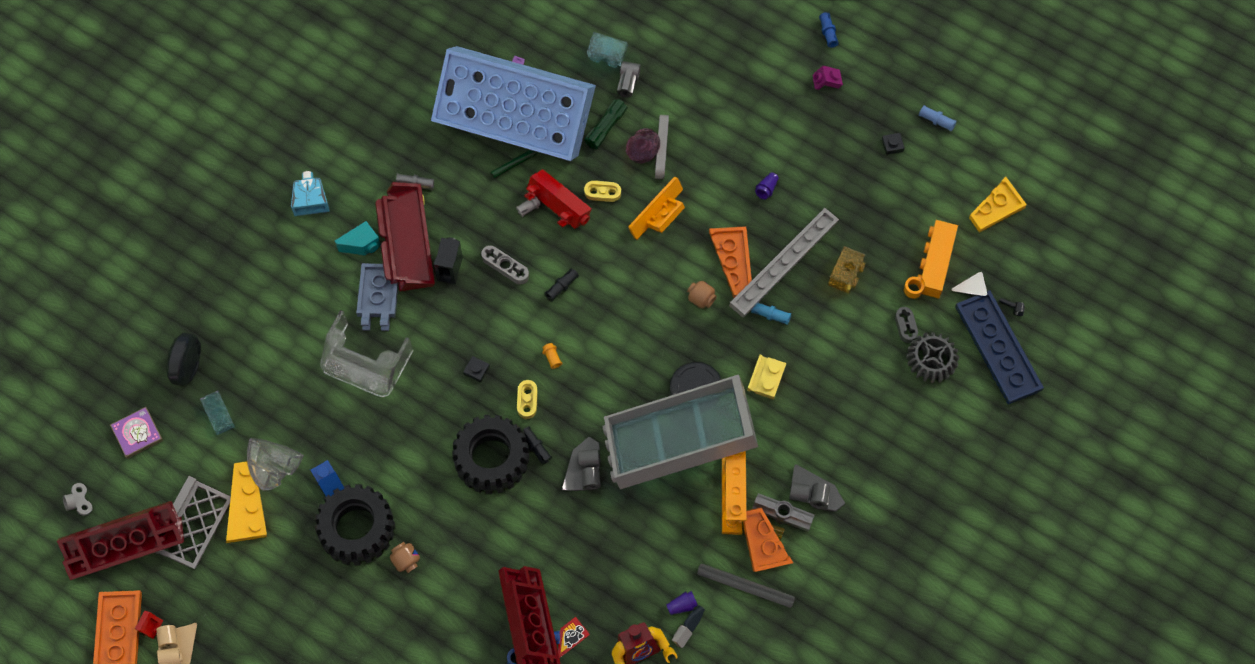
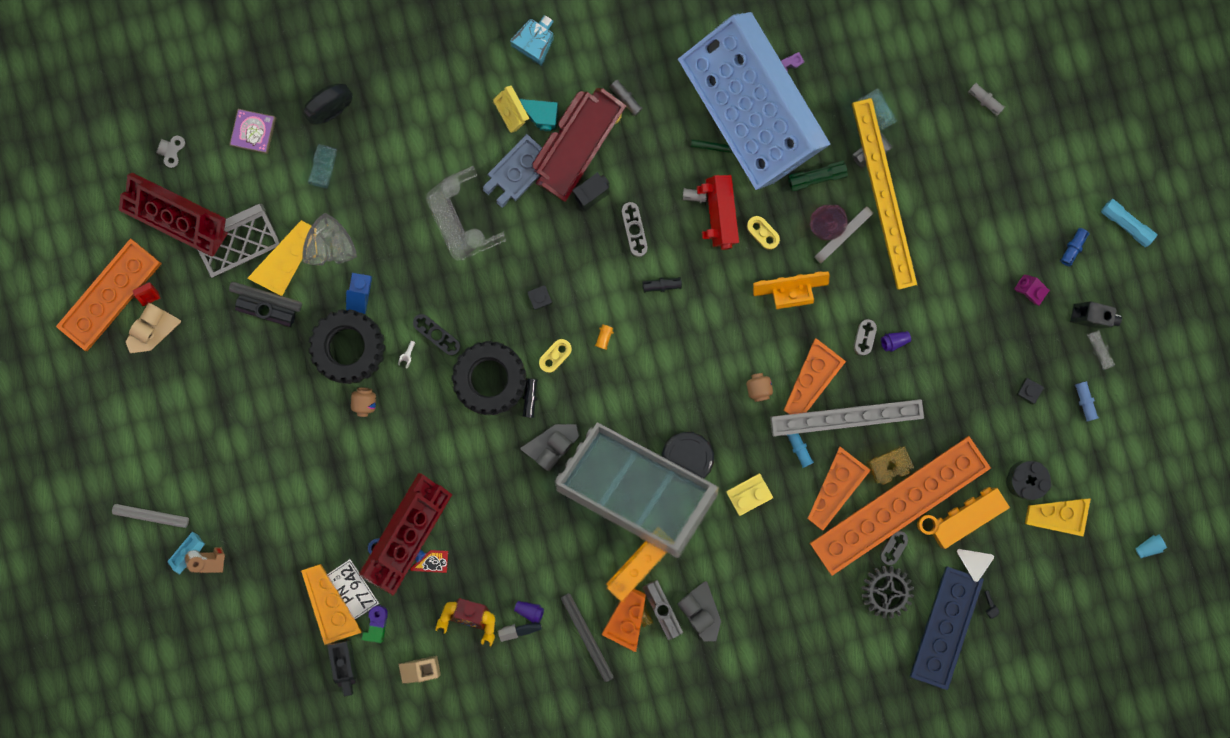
camera: 40 degrees right, 20 degrees up
none -> dark grey axle [229,282,302,312]
none -> black piece [235,295,296,327]
none -> white hand [398,341,415,368]
none -> black beam [413,314,461,356]
none -> light yellow plate [493,85,529,133]
none -> orange wing [808,447,871,531]
none -> orange plate [809,436,991,576]
none -> yellow plate [852,98,917,289]
none -> light grey beam [854,320,877,356]
none -> black brick [1006,461,1051,500]
none -> black torso [1070,301,1122,329]
none -> clear pin [1087,330,1115,370]
none -> medium azure cone [1135,535,1167,558]

